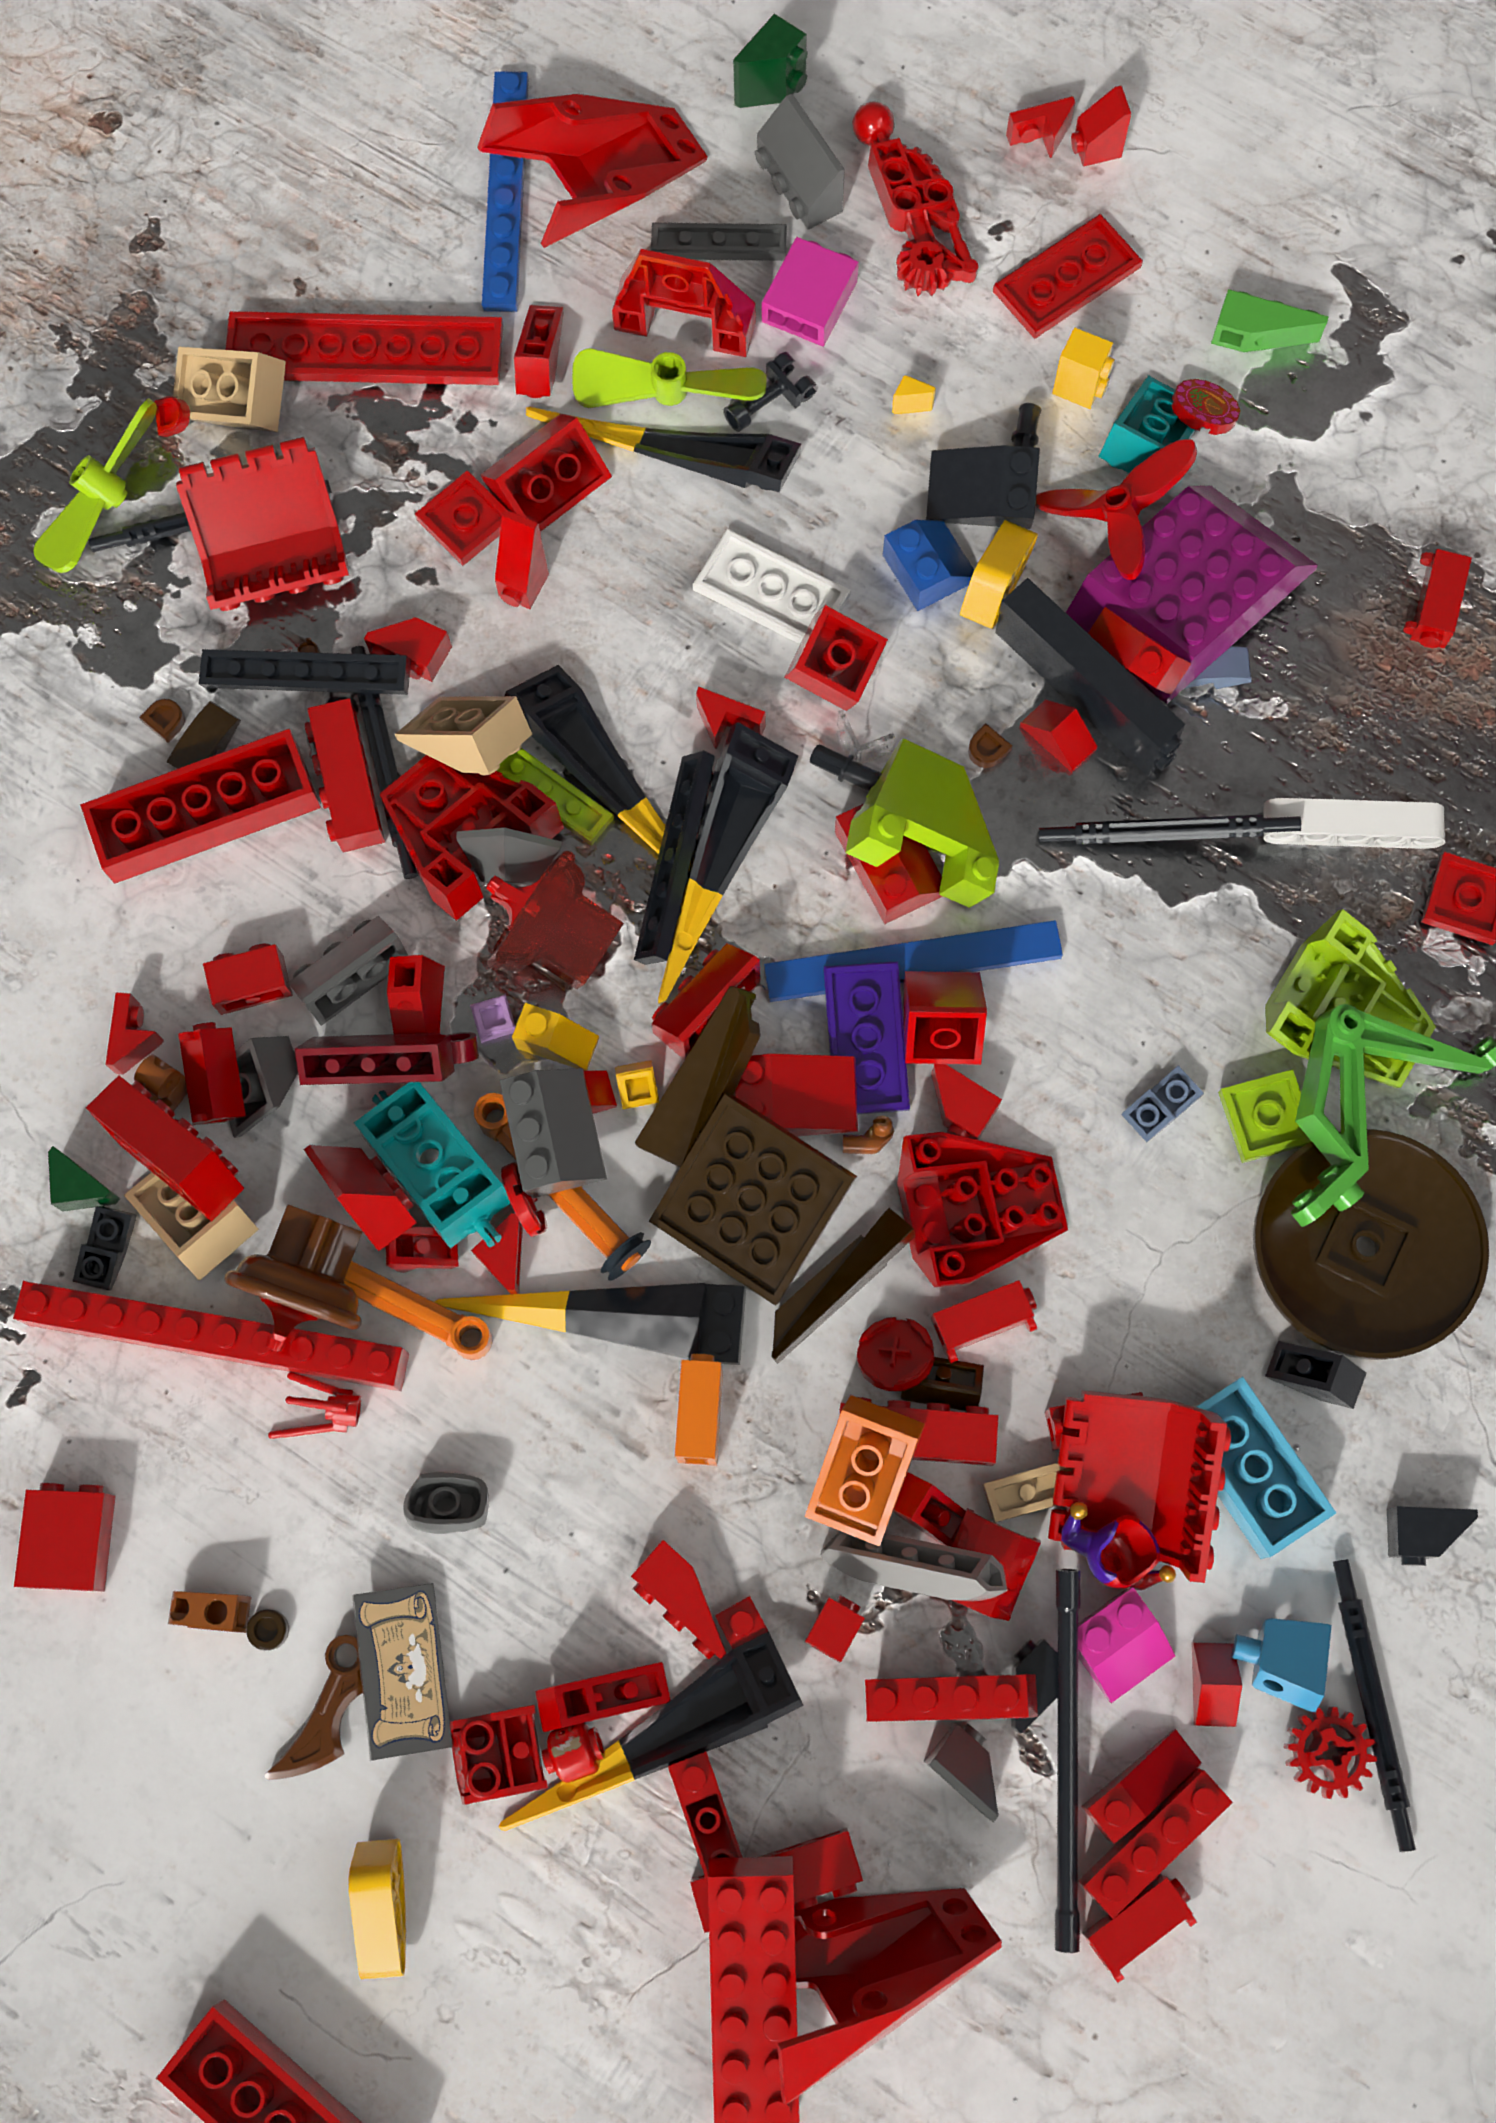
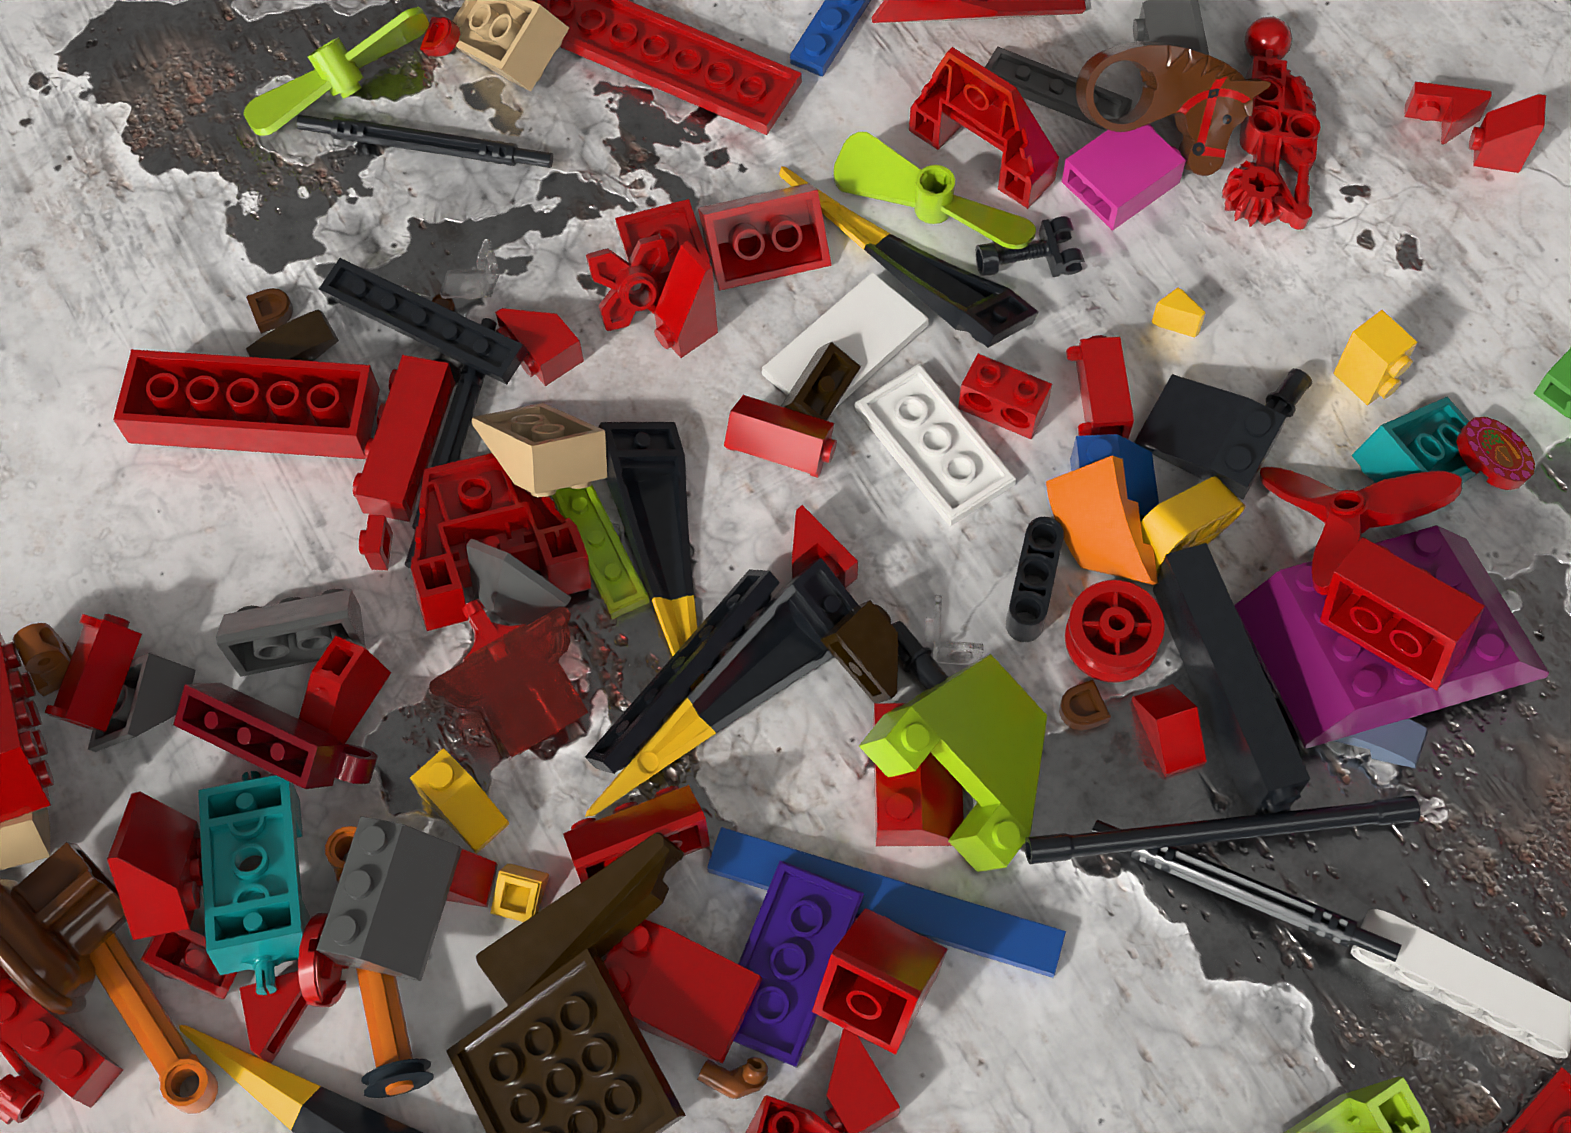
camera: 25 degrees right, 10 degrees down
red slope [105,992,164,1075] -> none
hinge [176,437,349,611] -> none
red brick [203,943,293,1015] -> none
lavender tile [470,994,516,1043] -> none
red slope [514,305,564,398] -> none
red brick [784,605,888,711] -> none
red tile [993,213,1143,339] -> none
red slope [1088,607,1192,695] -> none
none -> red plate [359,515,393,571]
none -> clear bracket [440,239,500,299]
none -> red plant [586,235,669,331]
none -> brick [724,395,837,478]
none -> white tile [762,272,929,408]
none -> dark brown slope [781,342,861,421]
none -> dark brown slope [820,600,898,703]
none -> red brick [958,353,1052,439]
none -> black beam [1006,517,1064,642]
none -> black piece [1025,795,1420,865]
none -> orange slope [1046,455,1158,585]
none -> red wheel [1065,580,1165,683]
none -> red brick [1066,335,1134,439]
none -> reddish brown animal [1076,41,1271,176]
none -> red brick [1319,537,1485,691]

